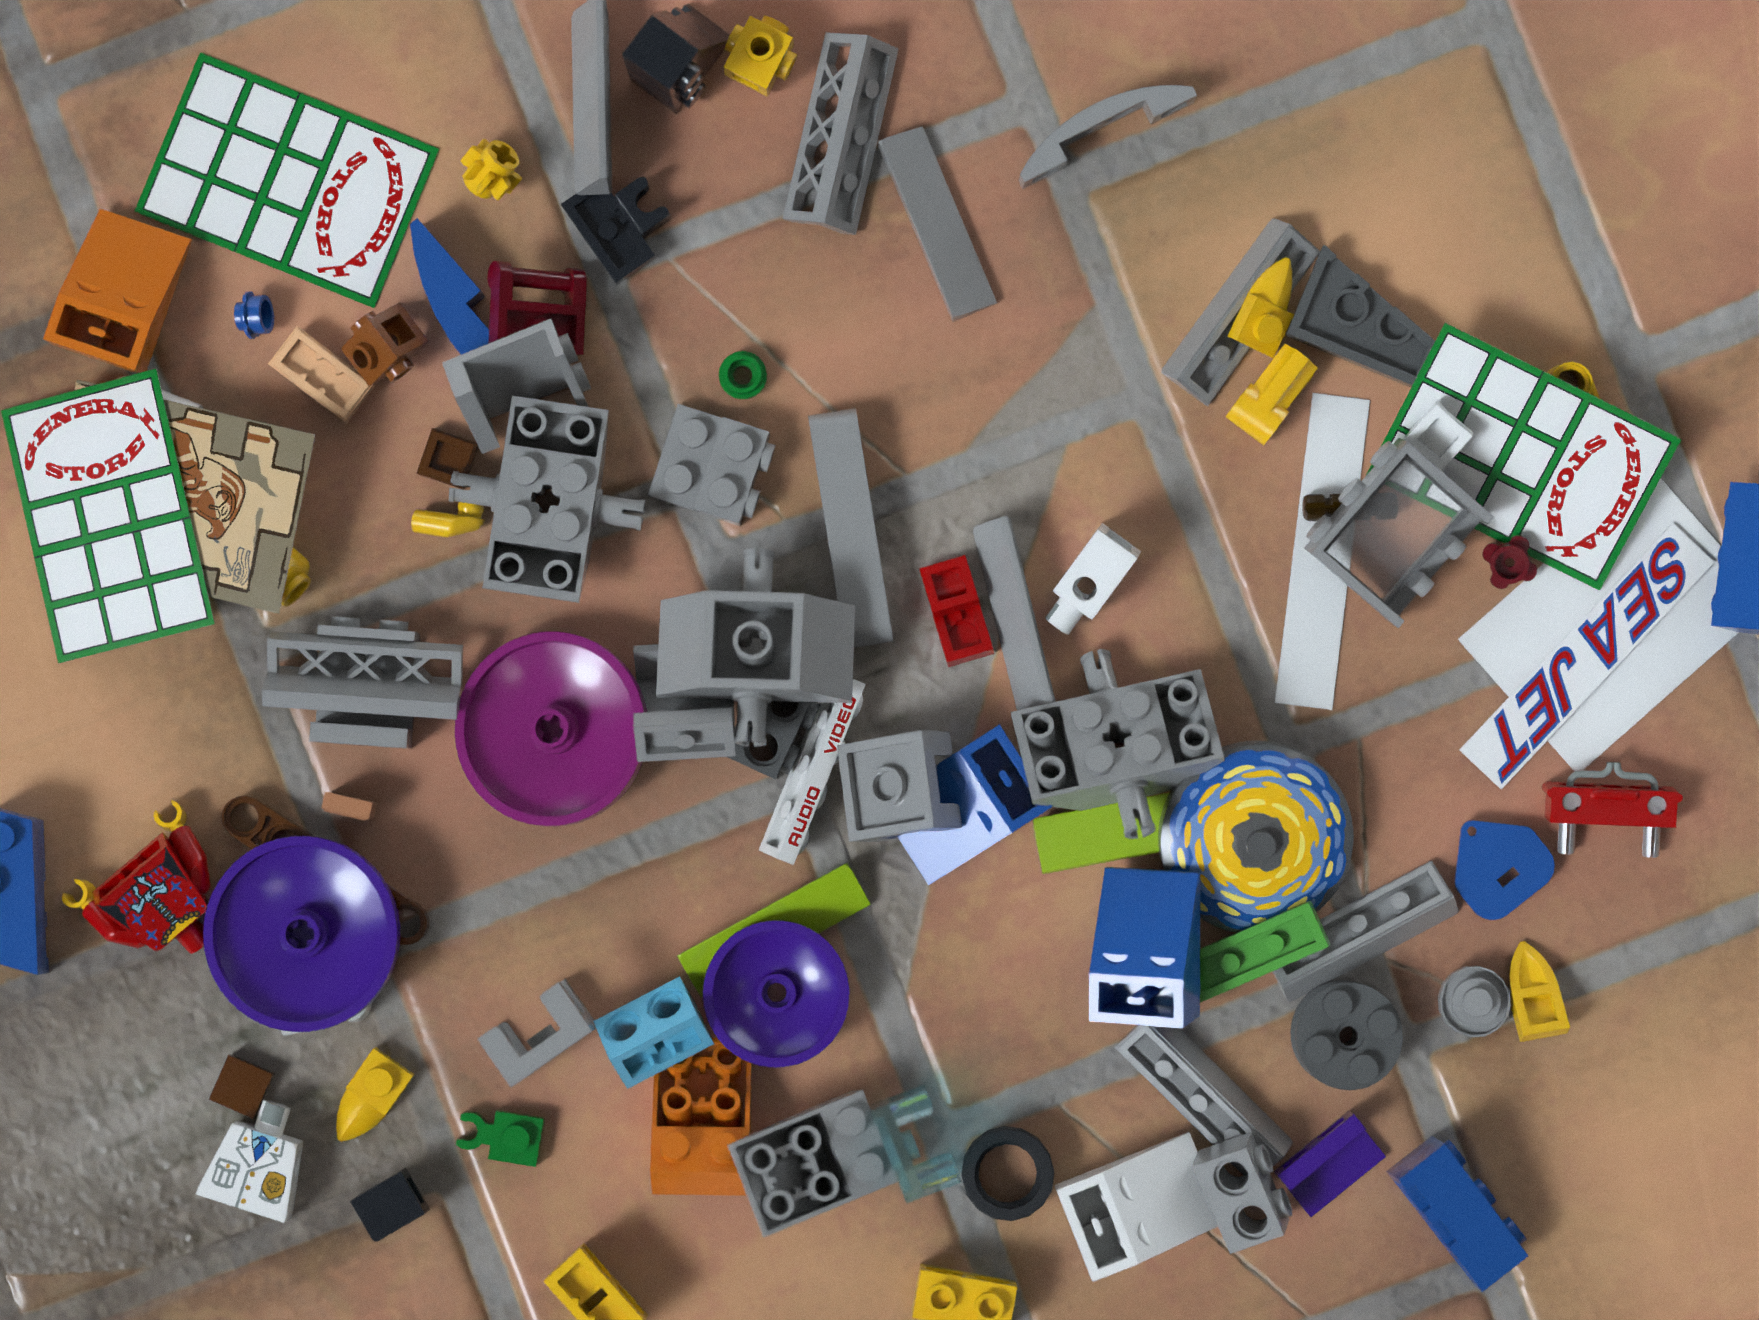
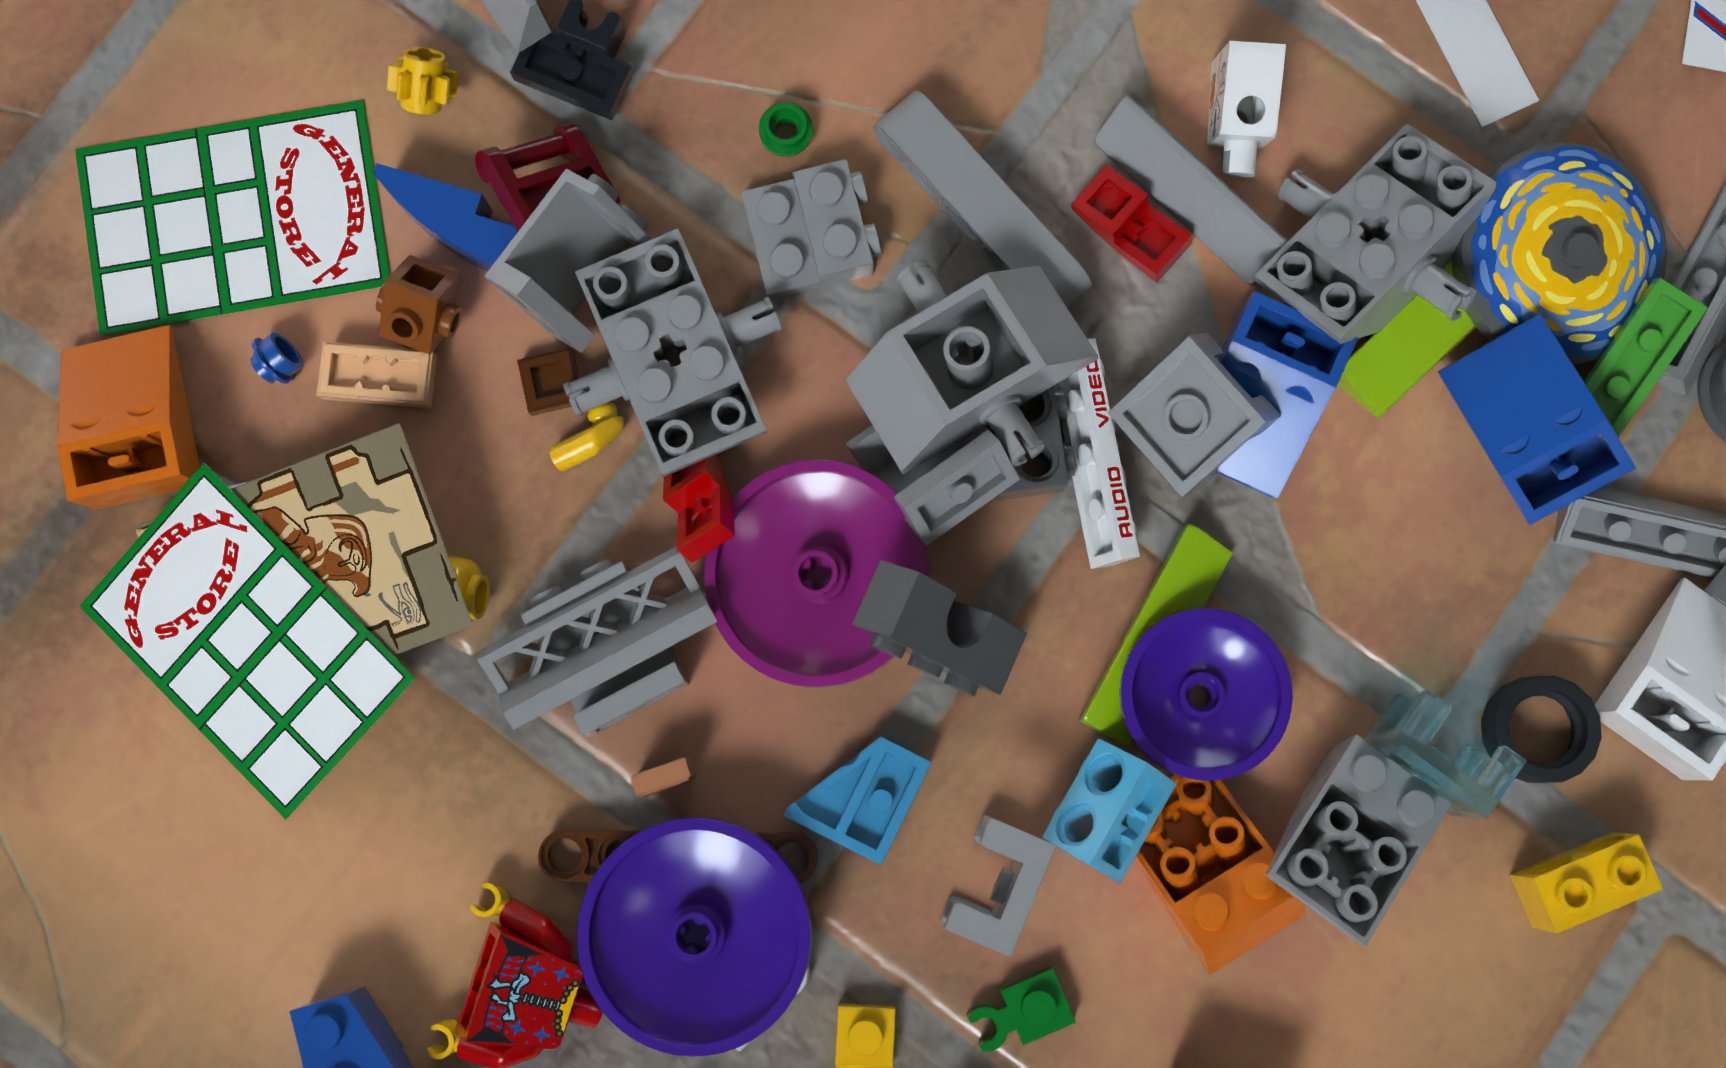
camera: 30 degrees left, 5 degrees down
none -> red slope [663,454,735,563]
none -> dark azure wing [783,737,932,865]
none -> dark grey arch [852,560,1027,697]

